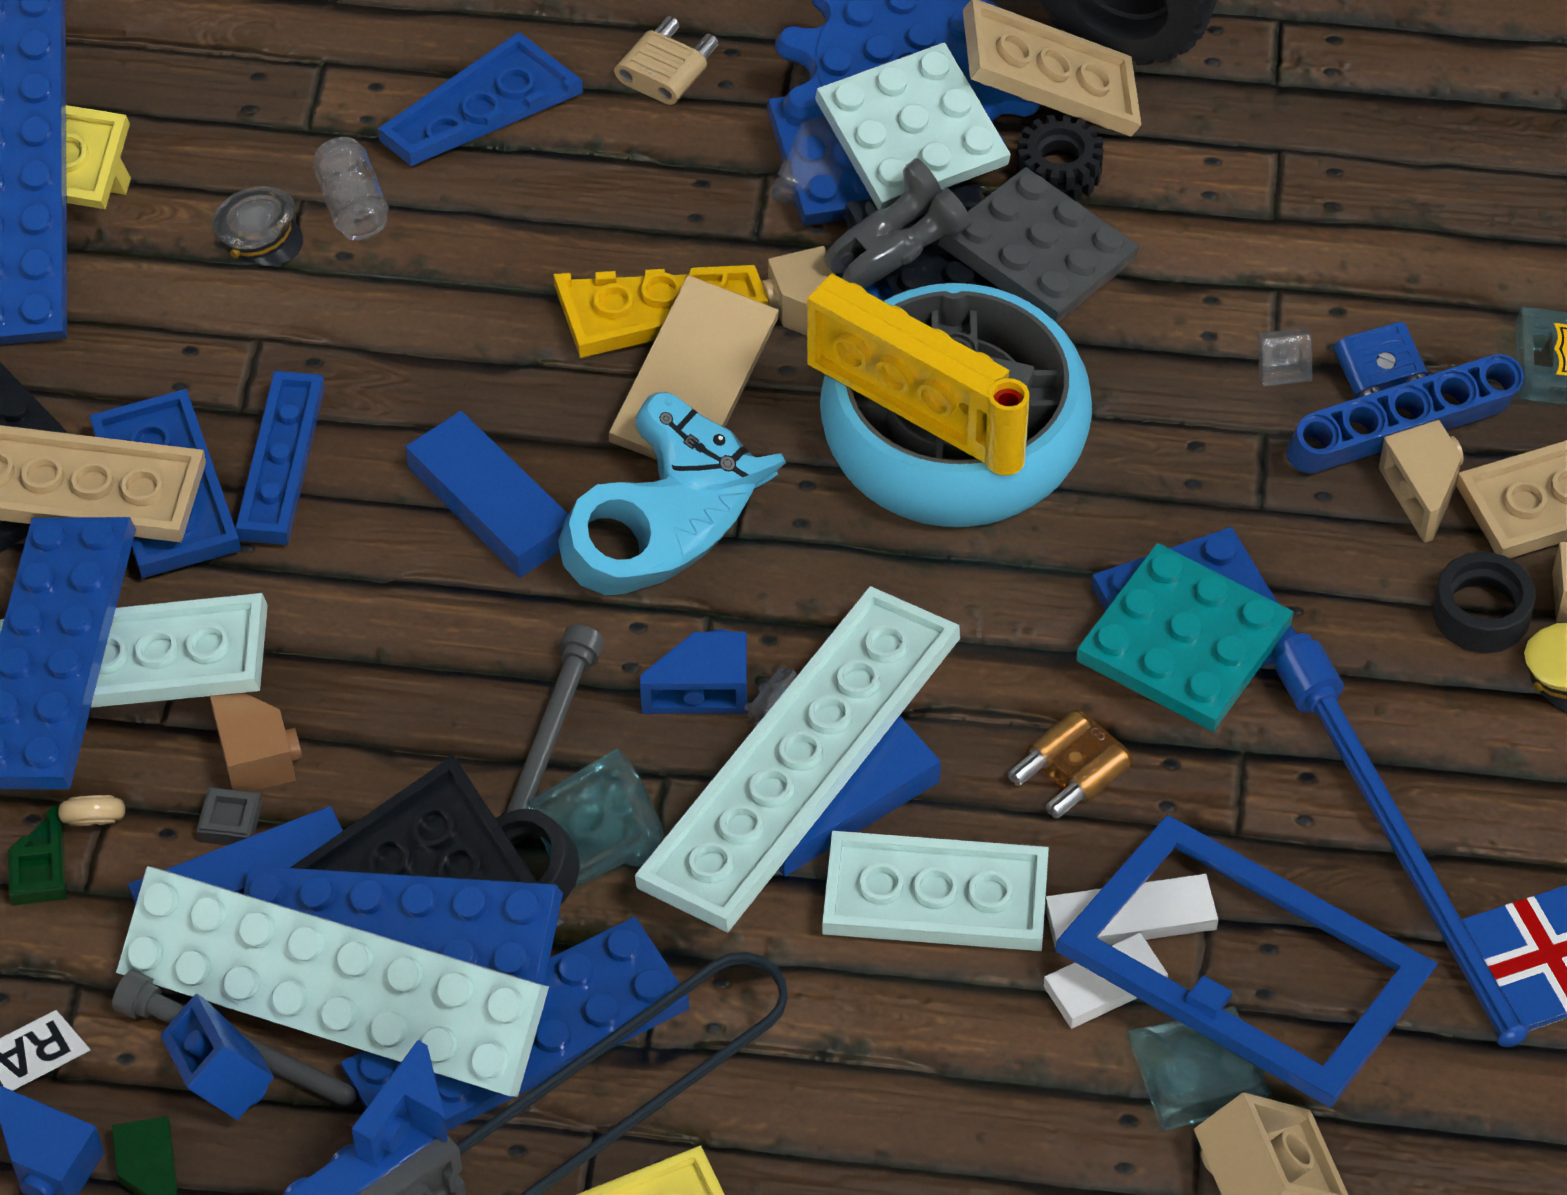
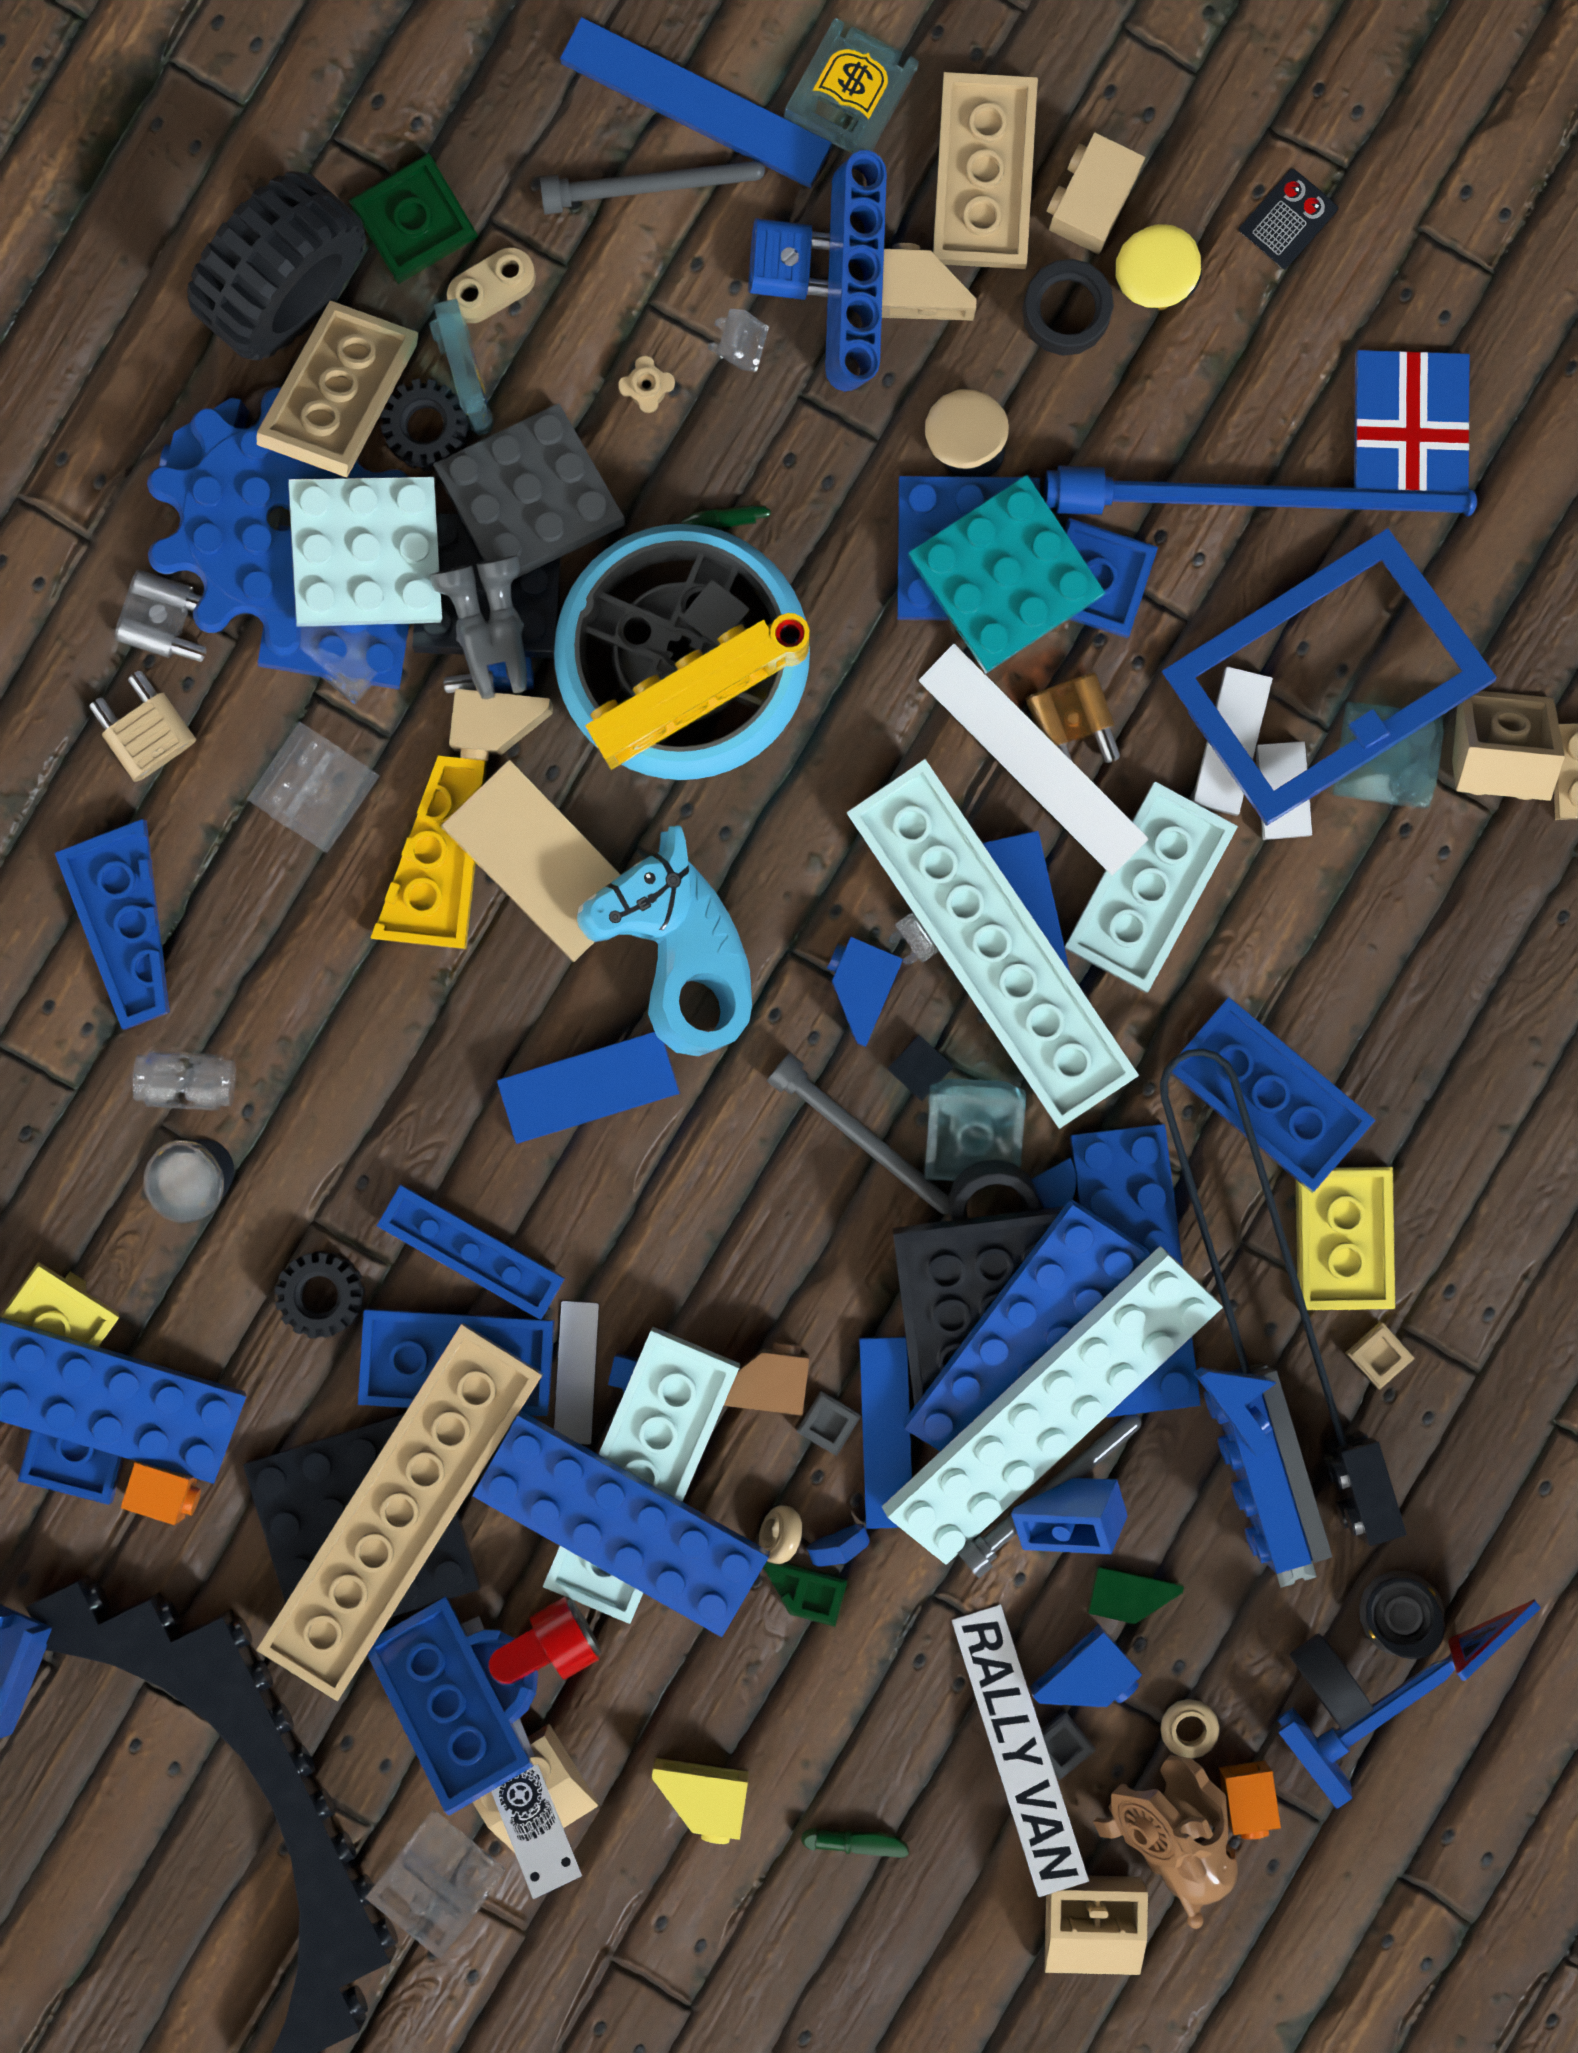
camera: 65 degrees left, 35 degrees up
none -> clear piece [115,570,206,662]
none -> clear bracket [247,721,380,853]
none -> black tyre [275,1251,365,1339]
none -> dark green tile [349,153,478,285]
none -> clear light blue container [430,298,494,435]
none -> tan plate [447,248,536,323]
none -> dark grey piece [539,161,765,215]
none -> white sticker [554,1301,599,1444]
none -> blue tile [560,17,832,189]
none -> tan plate [619,356,675,413]
none -> dark green piece [682,505,771,530]
none -> blue tile [807,1524,870,1566]
none -> black tile [887,1035,954,1101]
none -> white sticker [918,644,1149,876]
none -> tan piece [925,389,1009,477]
none -> blue tile [1031,1158,1076,1209]
none -> blue tile [1064,518,1158,639]
none -> blue plate [1171,997,1375,1193]

